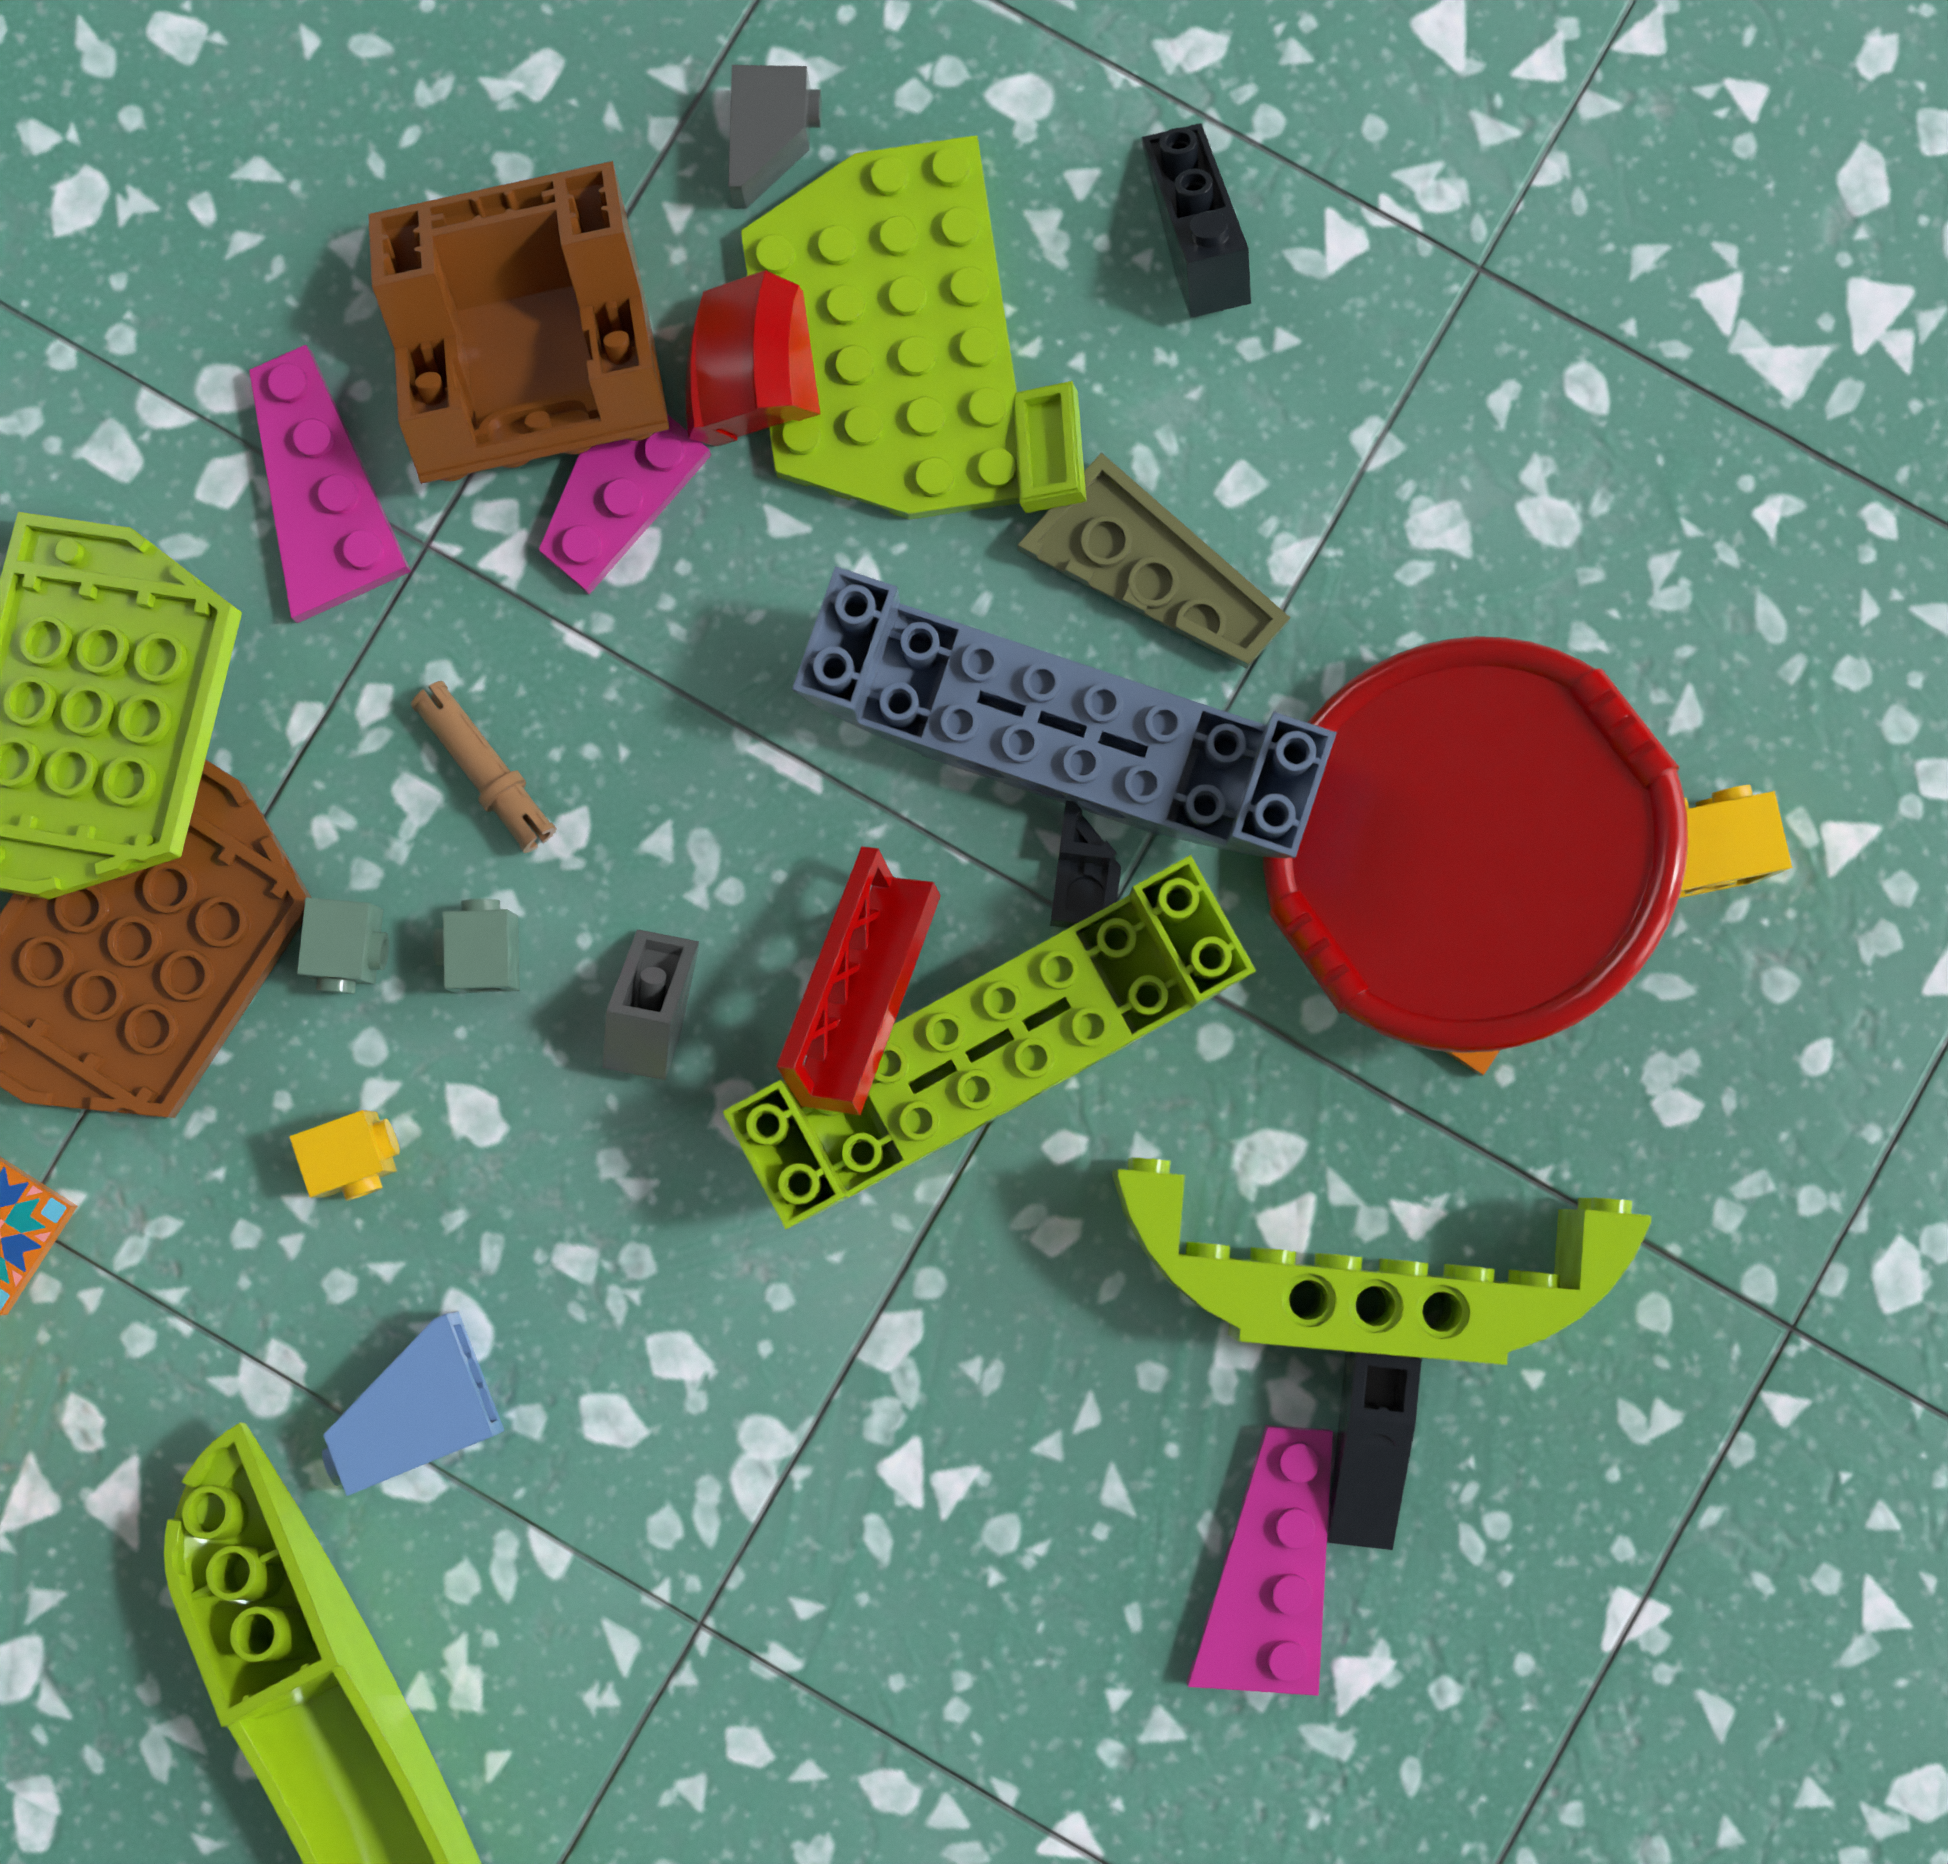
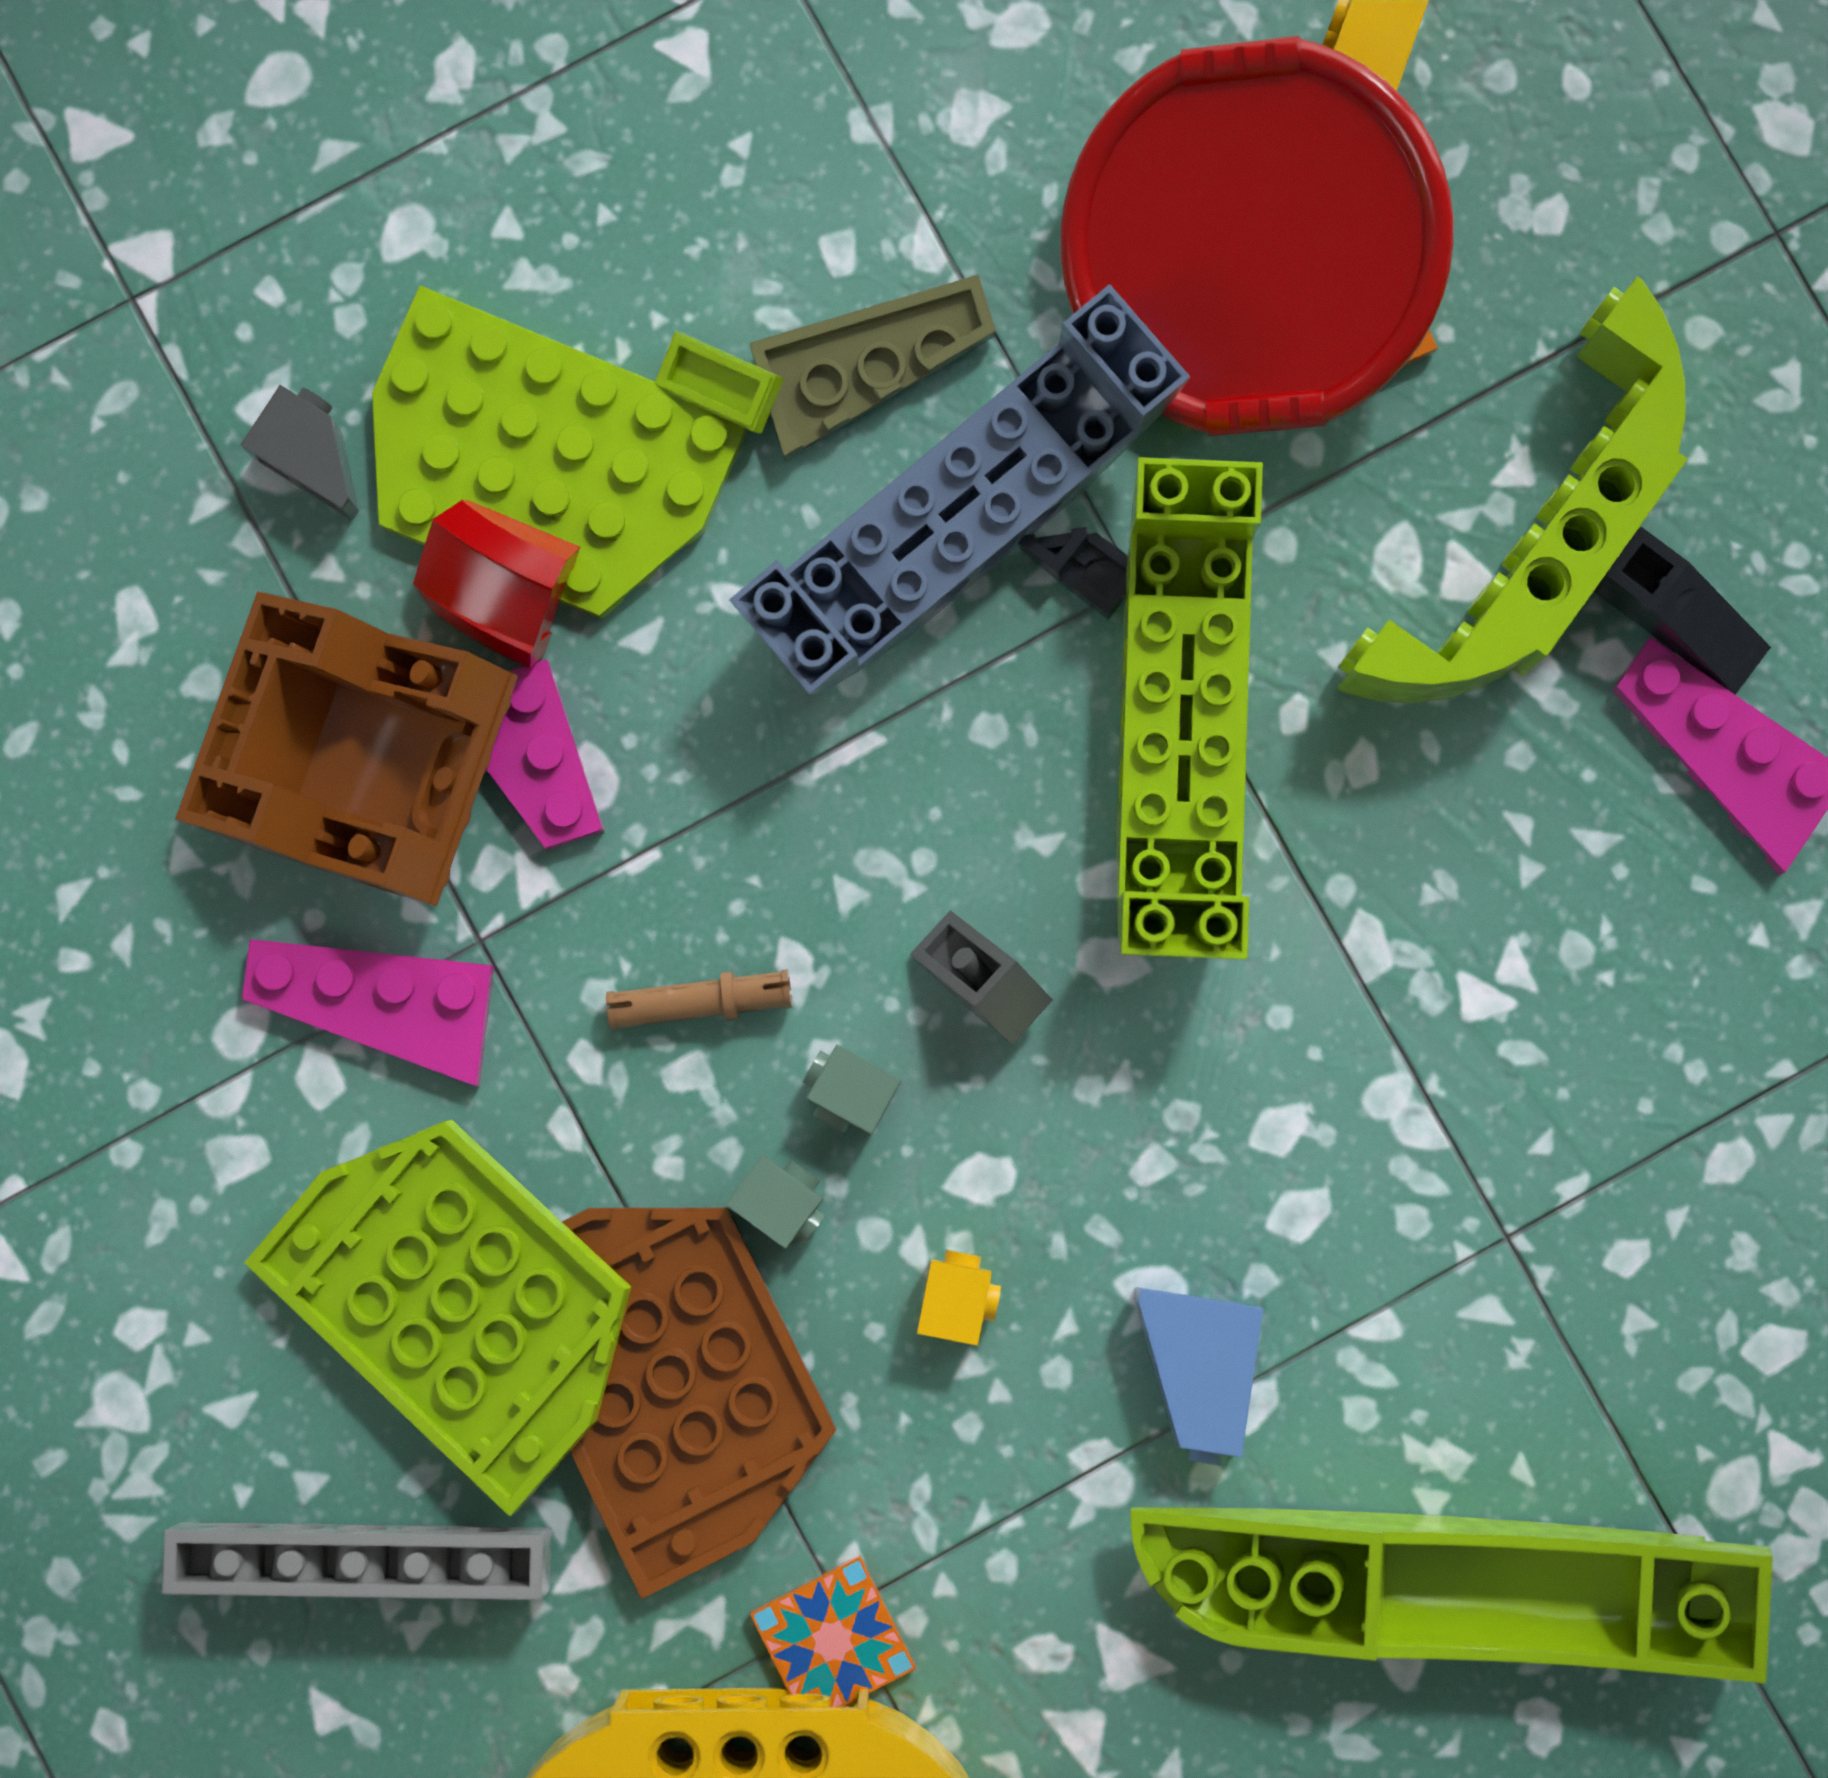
camera: 65 degrees left, 0 degrees up
red fence [776,846,941,1115] -> none
black slope [1142,123,1251,318] -> none

